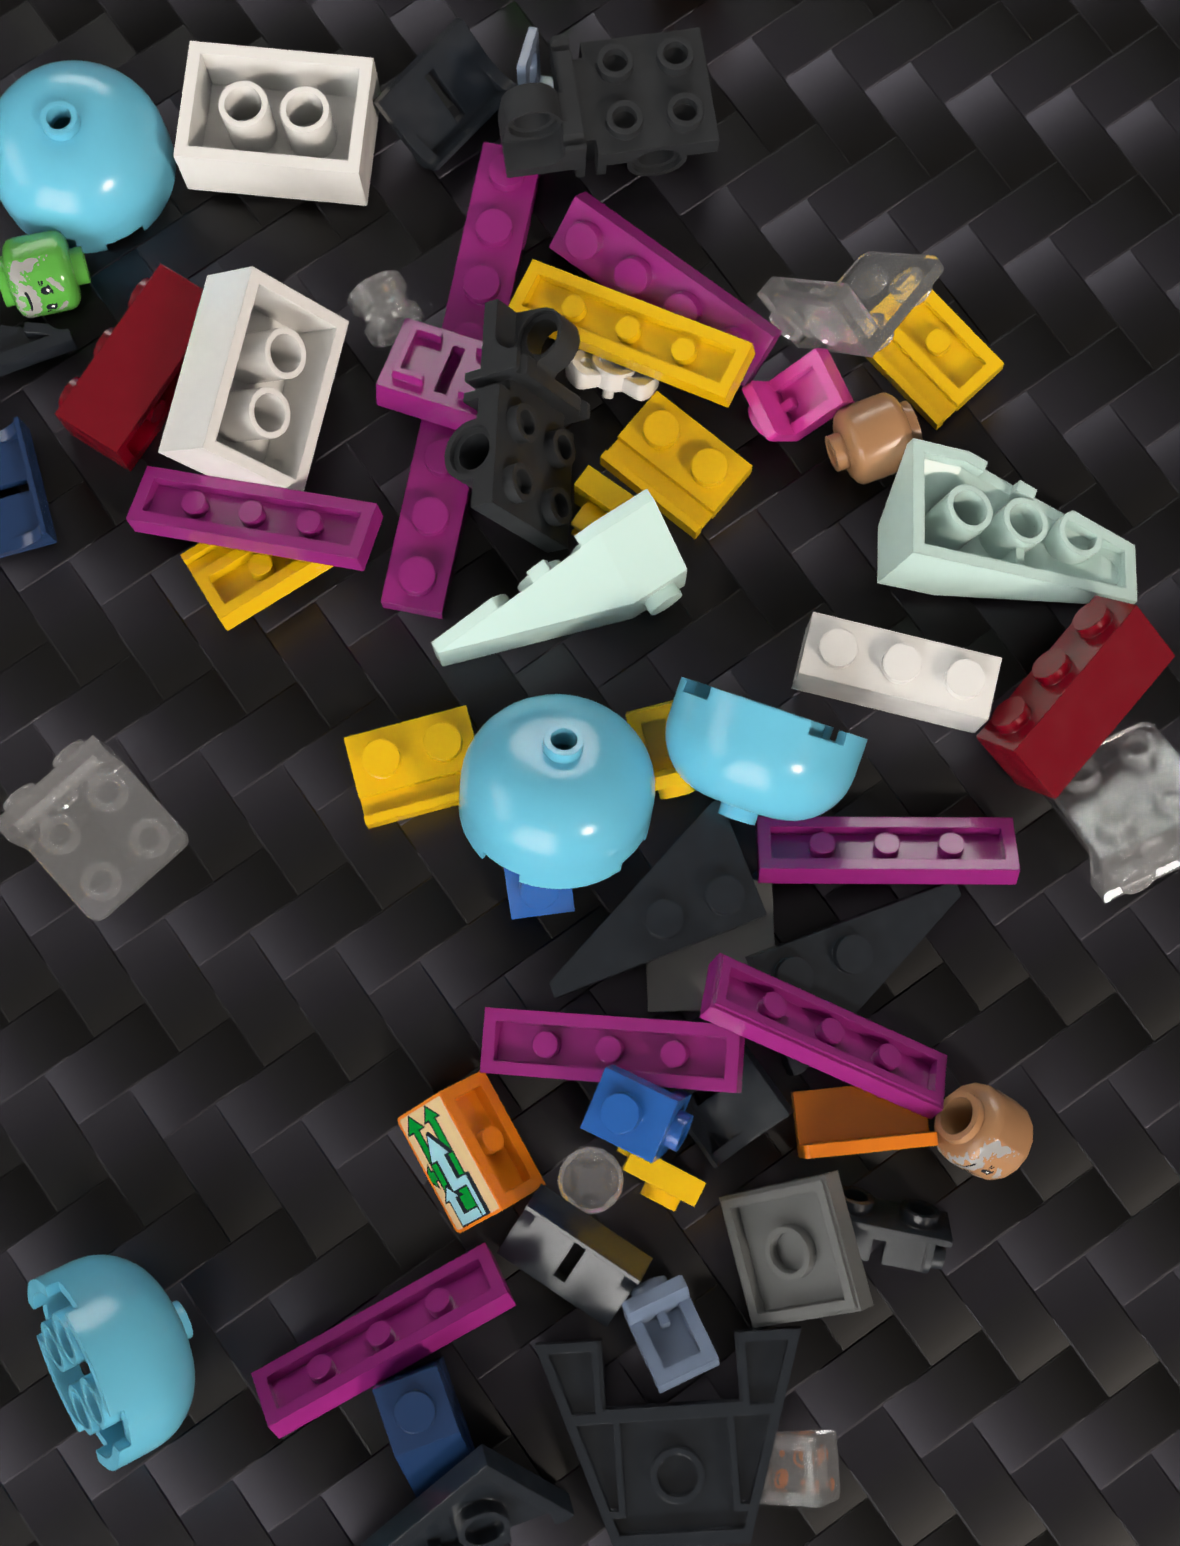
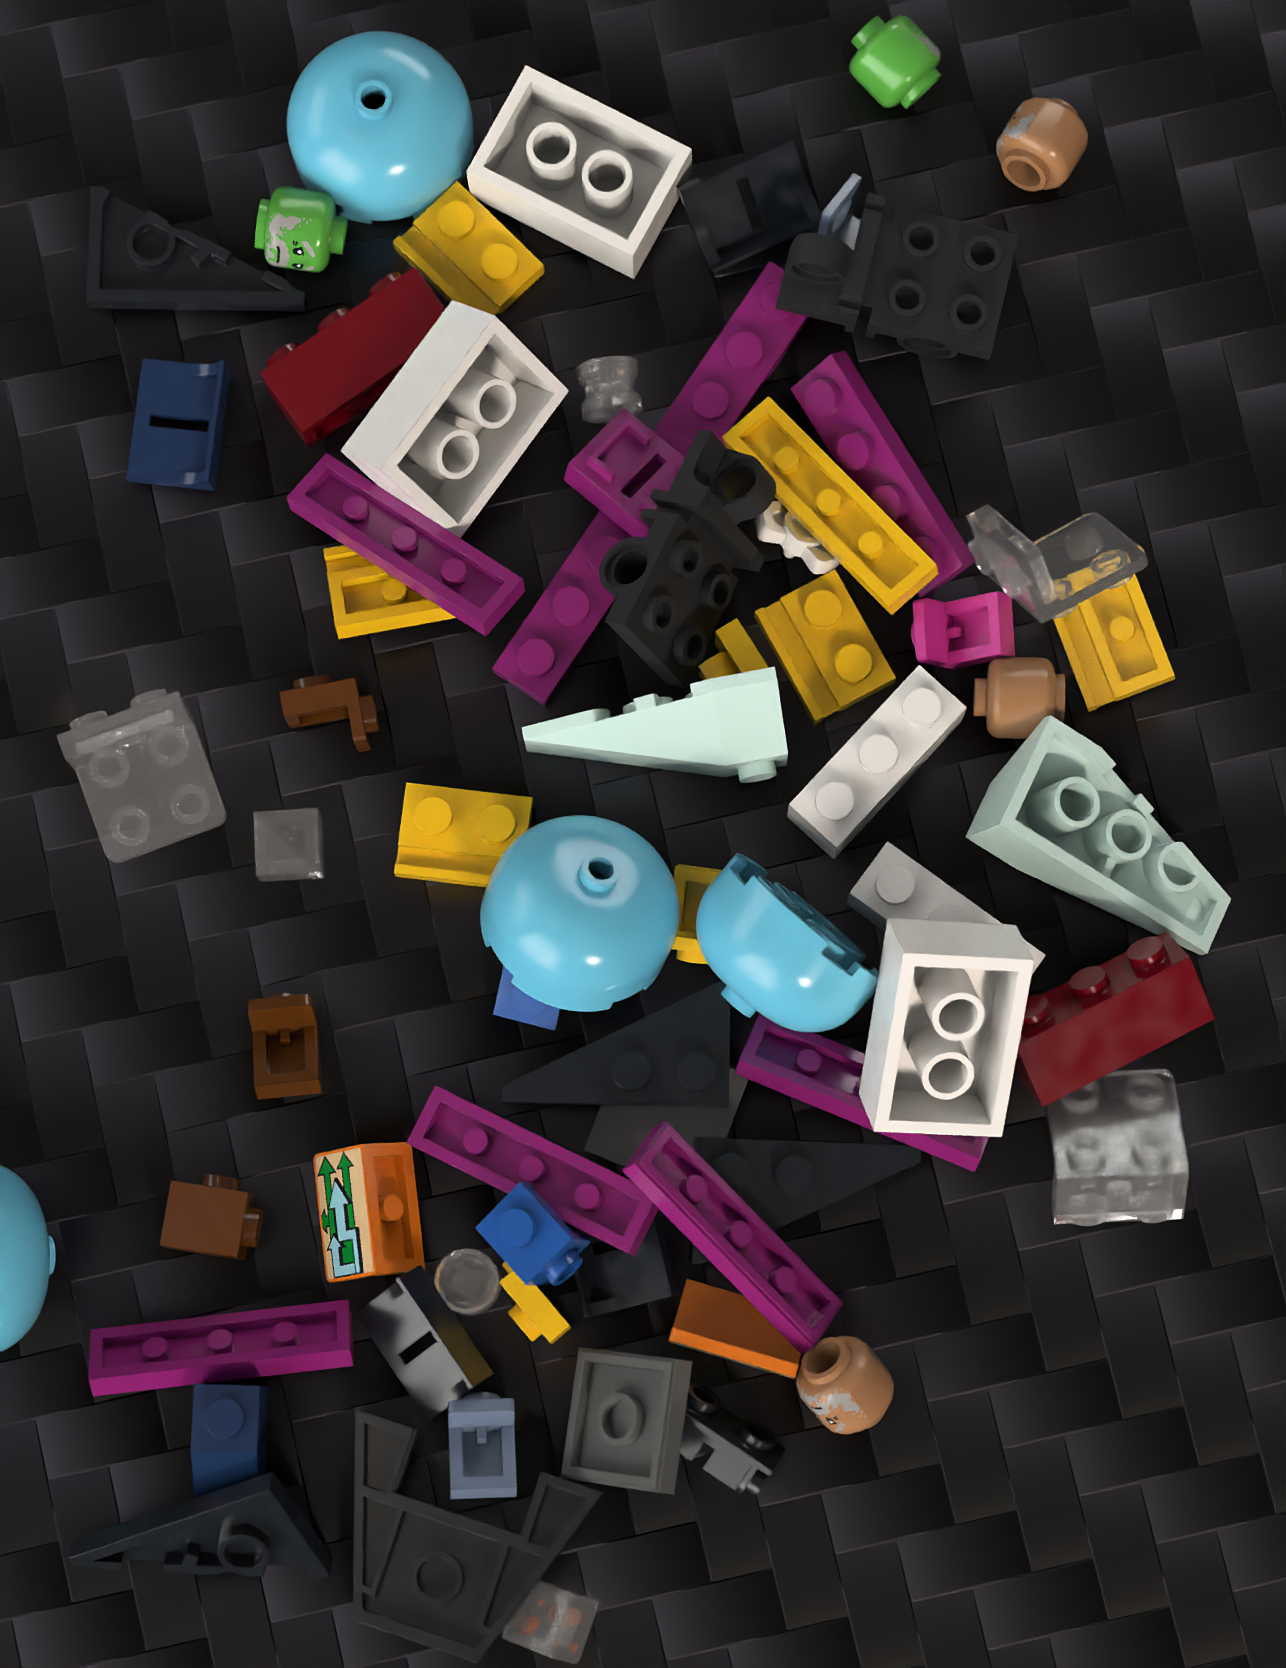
camera: 25 degrees right, 0 degrees up
none -> reddish brown brick [160,1173,263,1260]
none -> reddish brown bracket [248,993,322,1100]
none -> clear slope [253,808,325,881]
none -> reddish brown bracket [280,675,380,752]
none -> yellow plate [393,181,545,316]
none -> white brick [787,665,967,859]
none -> white brick [859,918,1034,1137]

